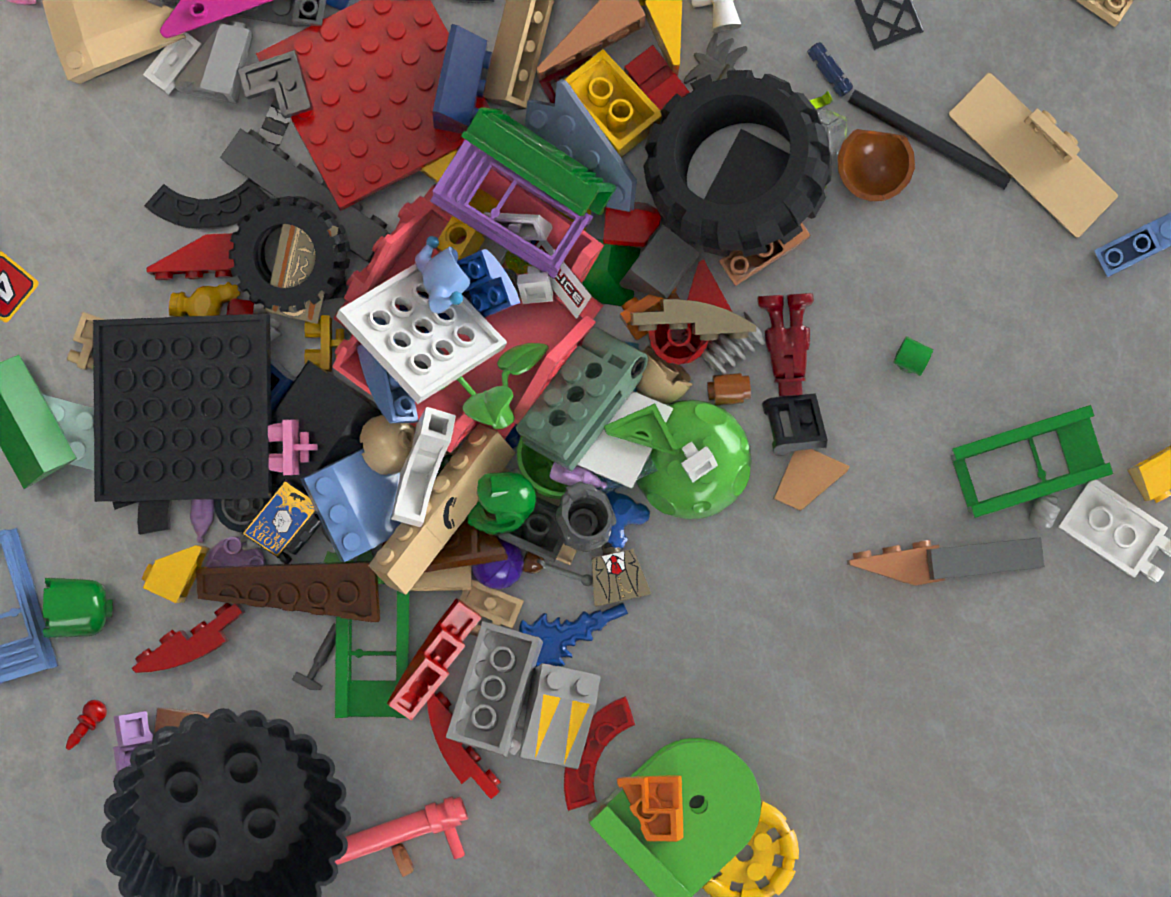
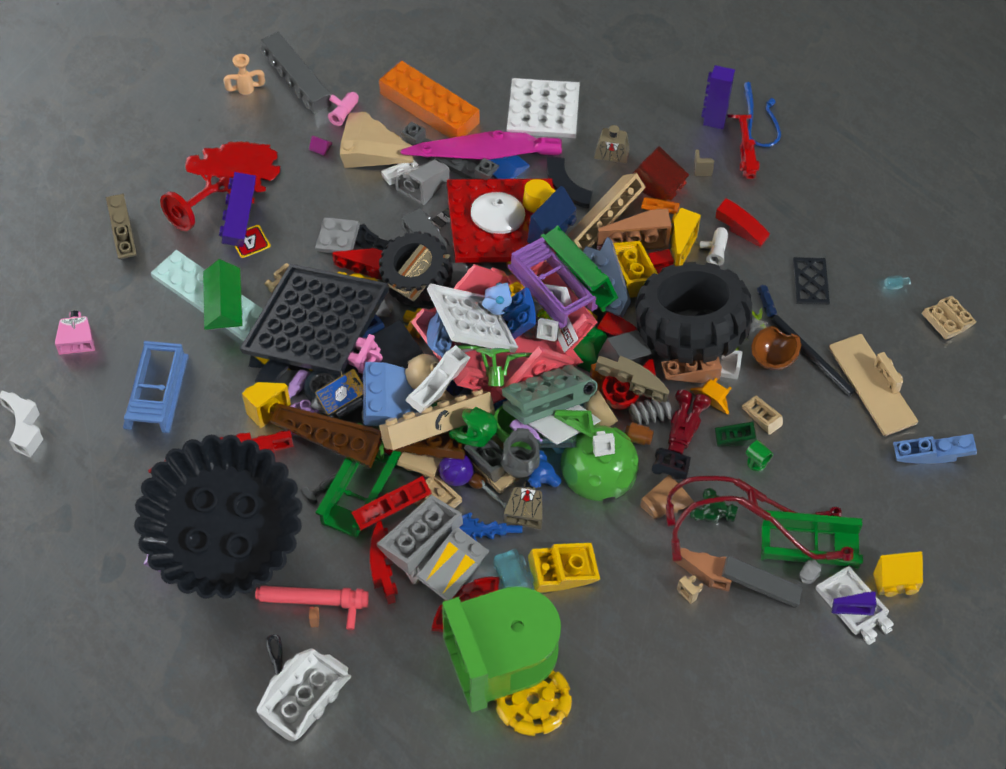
camera: 20 degrees right, 30 degrees down
green cylinder [43,578,113,638] -> none
plate [238,50,314,119] -> none
orange slope [617,775,684,842] -> none
none -> magenta slope [309,136,332,156]
none -> light grey plate [315,217,360,253]
none -> white dish [471,192,525,234]
none -> clear light blue brick [493,549,534,589]
none -> yellow piece [523,179,555,213]
none -> yellow slope [527,543,600,593]
none -> dark red bar [666,476,853,562]
none -> tan tile [677,575,703,604]
none -> light orange piece [690,378,732,415]
none -> dark green animal [690,488,738,523]
none -> dark green slope [715,421,757,447]
none -> white panel [721,350,742,379]
none -> tan slope [742,395,783,435]
none -> dark purple slope [831,591,877,615]

